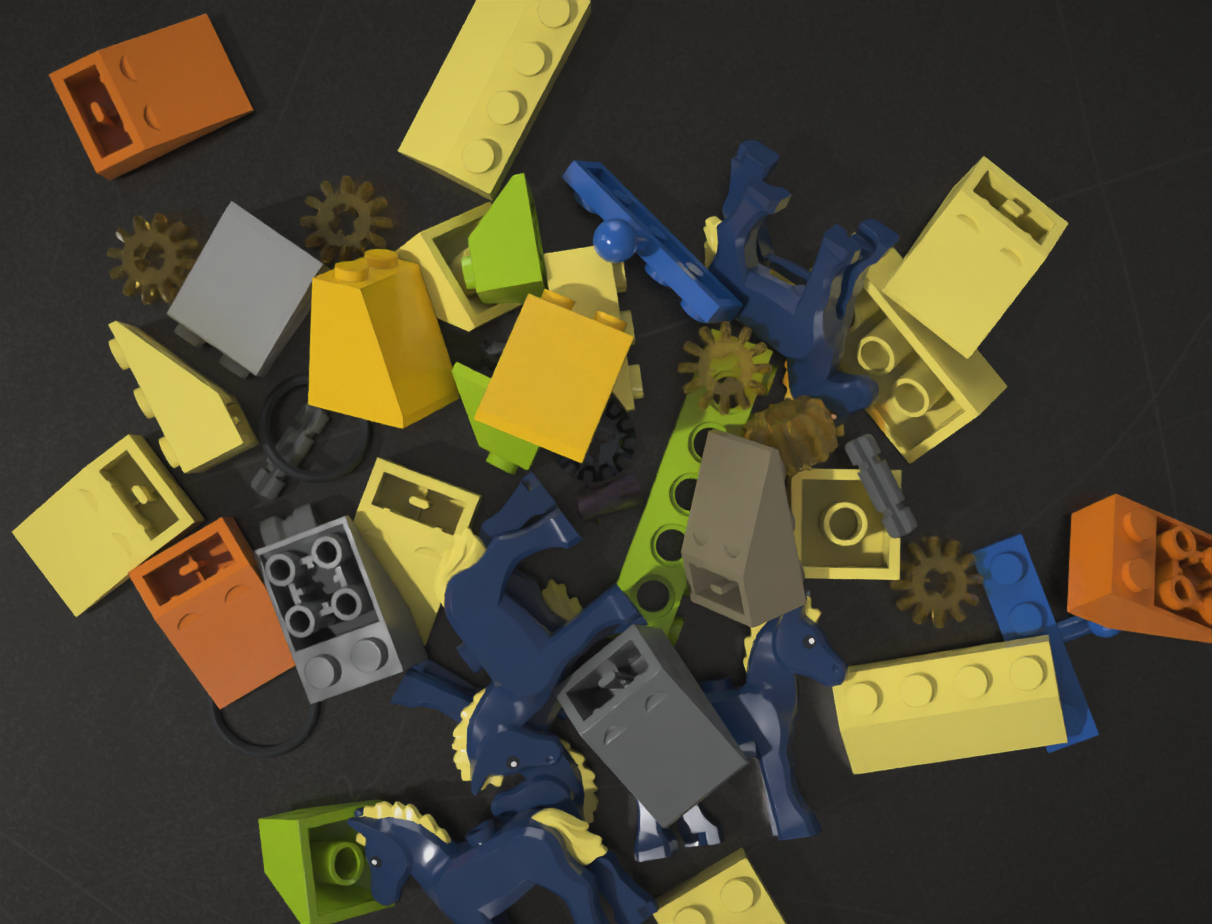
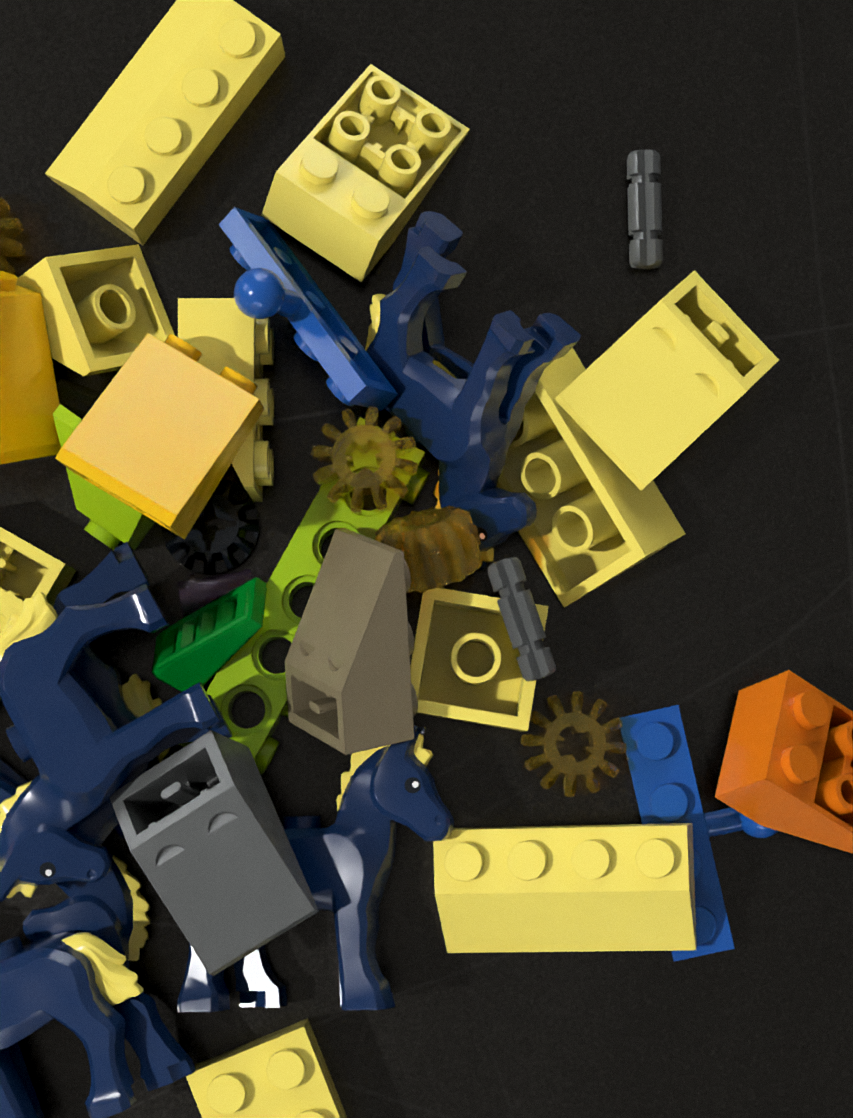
camera: 10 degrees right, 5 degrees down
lime slope [461,173,549,303] -> none
none -> green slope [152,577,267,692]
none -> light yellow slope [261,64,470,282]
none -> dark grey axle [627,149,663,270]

